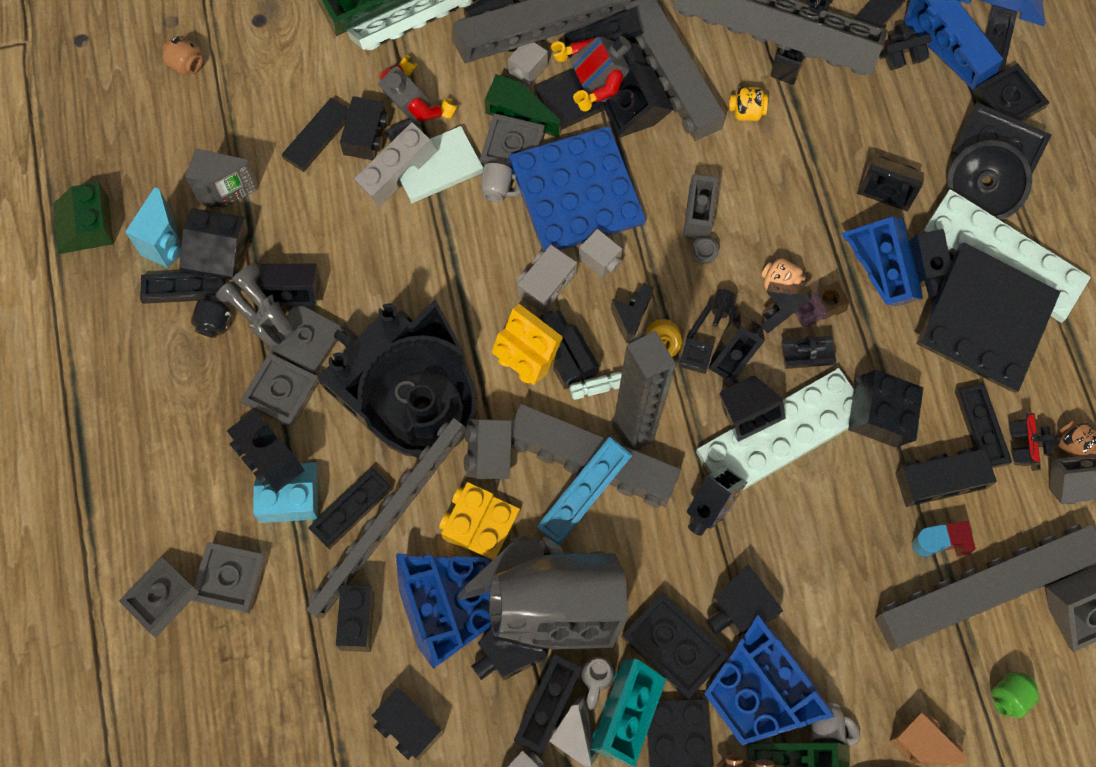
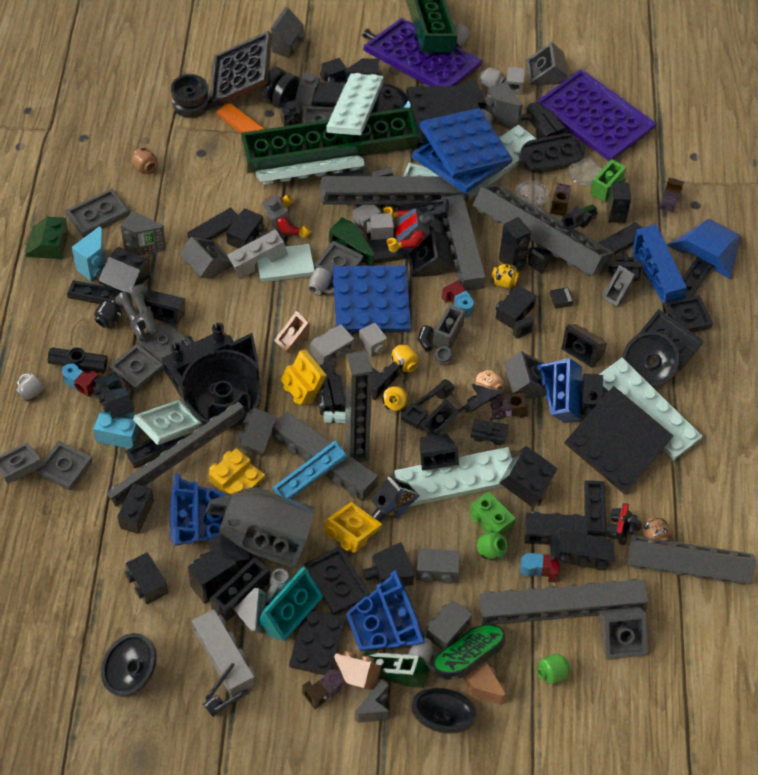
camera: 15 degrees right, 15 degrees down
none -> light grey piece [16,373,45,401]
none -> black piece [47,347,108,372]
none -> leg [62,364,99,397]
none -> dark grey tile [65,189,130,238]
none -> light aqua tile [133,400,203,445]
none -> dark grey slope [180,237,232,278]
none -> black slope [188,556,238,604]
none -> medium nougat slope [274,311,310,353]
none -> yellow plate [323,502,382,553]
none -> light grey brick [367,213,393,240]
none -> yellow head [391,345,419,373]
none -> dark grey brick [416,548,459,584]
none -> black arm [417,325,433,352]
none -> dark grey brick [425,600,472,650]
none -> tile [433,624,505,679]
none -> leg [441,281,474,317]
none -> bright green brick [469,491,516,536]
none -> bright green head [477,532,508,560]
none -> black brick [495,285,537,329]
none -> black brick [499,217,531,271]
none -> dark grey slope [504,351,547,399]
none -> black tile [513,316,534,338]
none -> black brick [549,530,616,571]
none -> black tile [550,287,573,308]
none -> dark grey slope [602,265,637,306]

